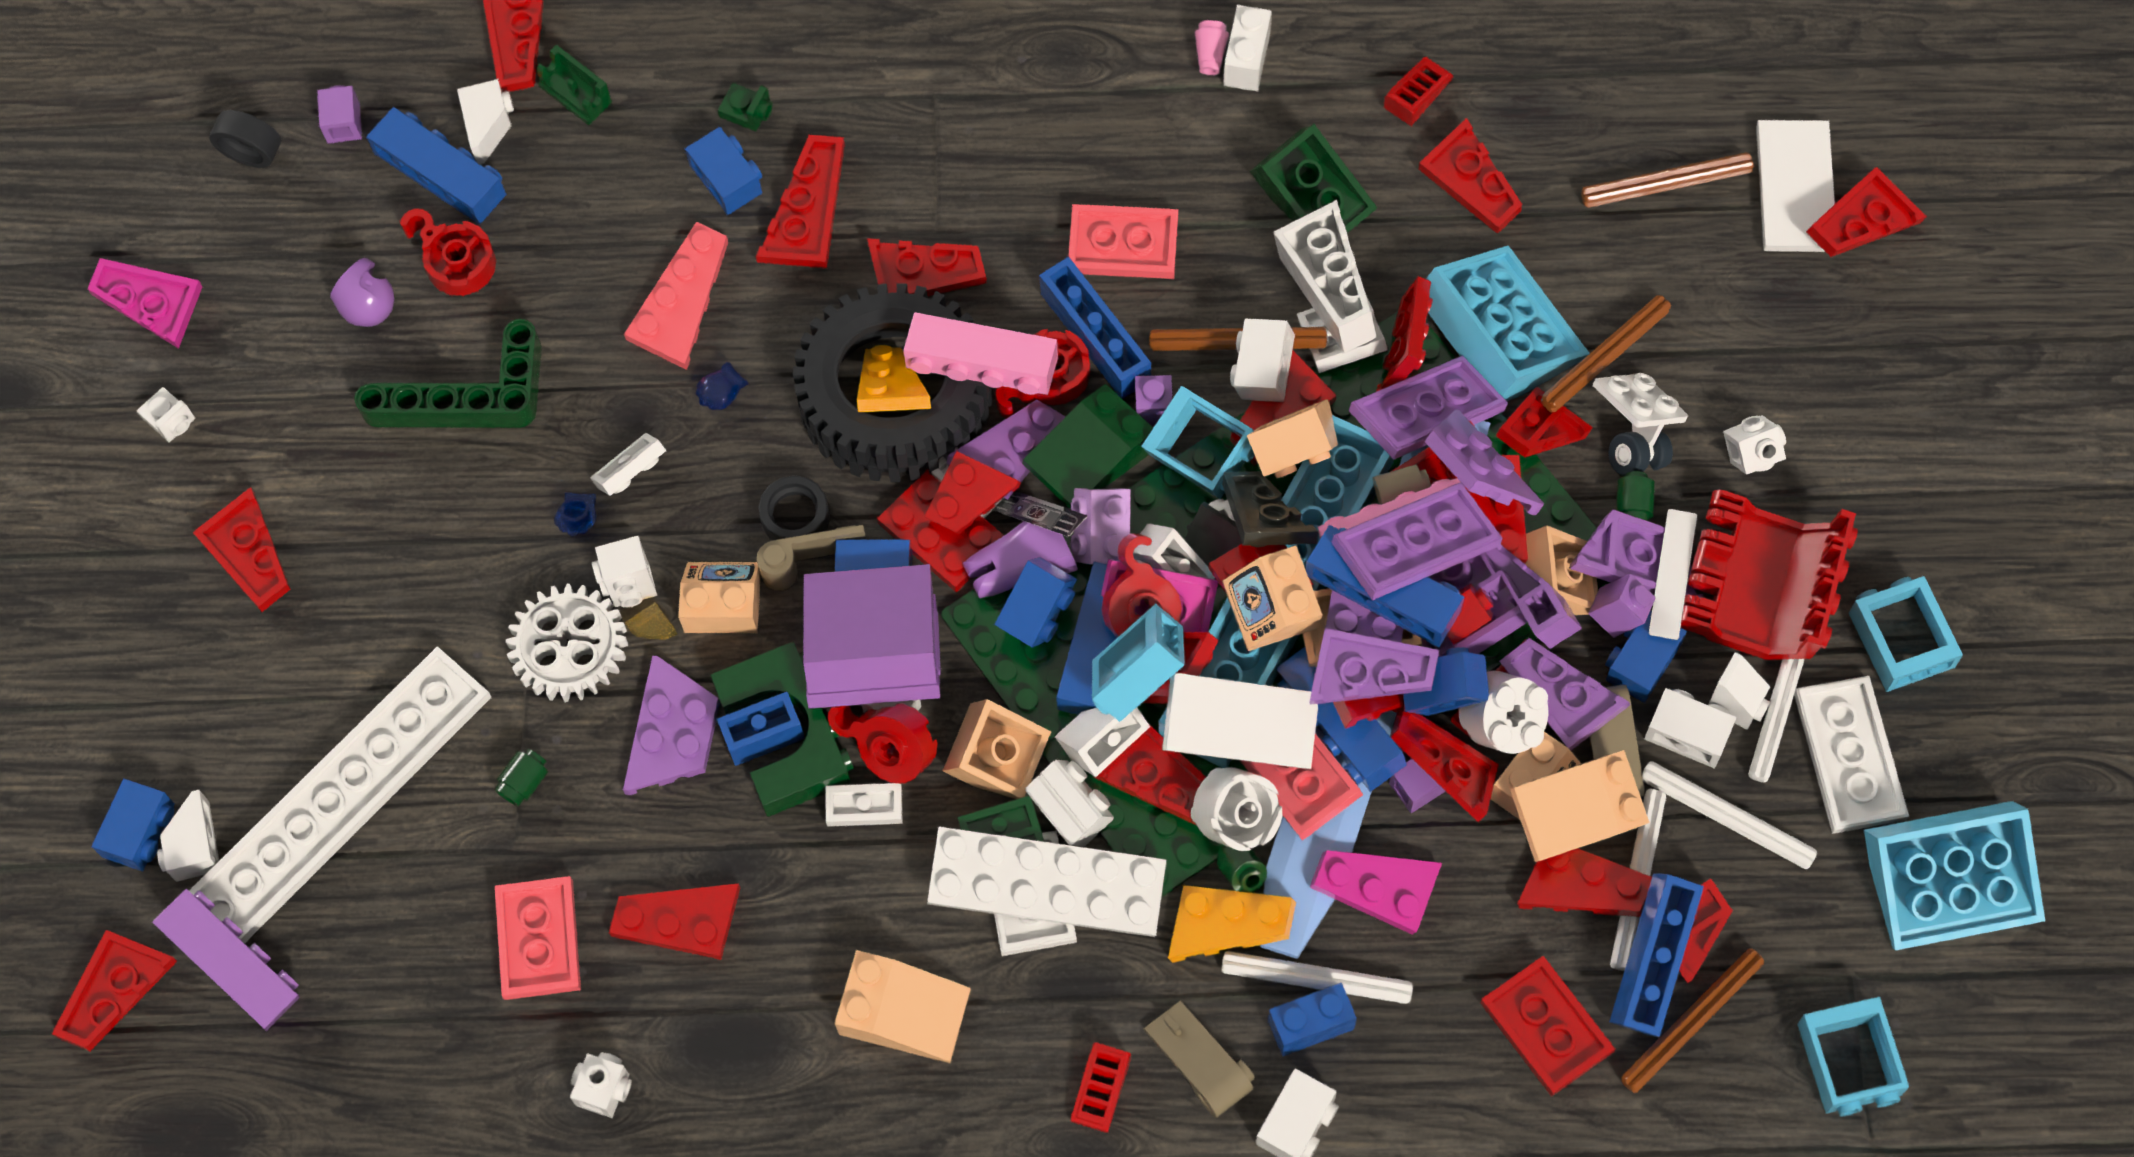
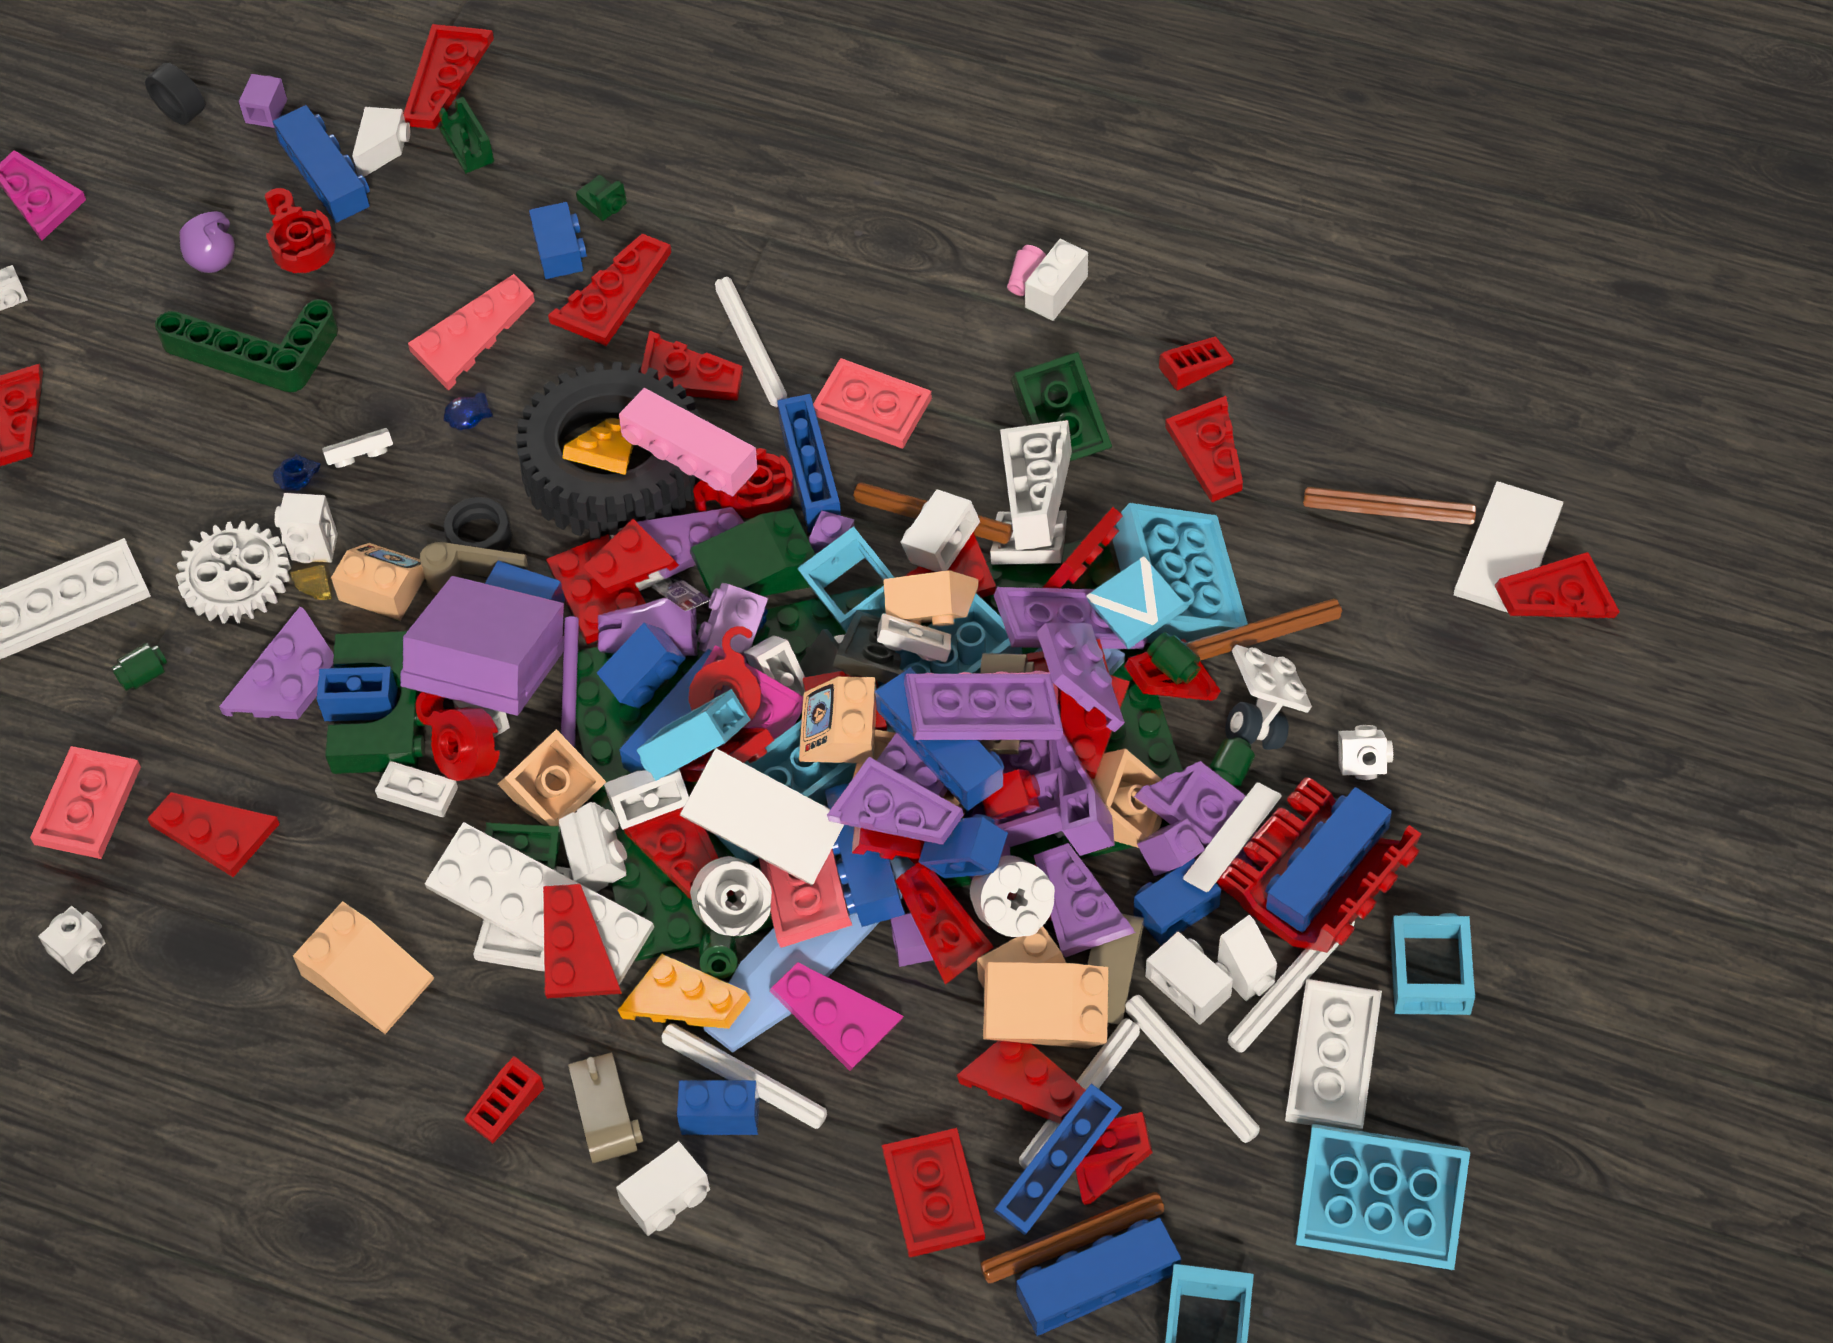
camera: 20 degrees right, 10 degrees down
none -> red wing [543,884,622,999]
none -> medium lavender bar [561,616,579,748]
none -> white axle [715,277,787,407]
none -> white plate [877,614,951,663]
none -> blue brick [1016,1218,1181,1336]
none -> medium azure tile [1086,556,1186,649]
none -> dark green brick [1147,632,1201,684]
none -> blue brick [1265,787,1392,933]

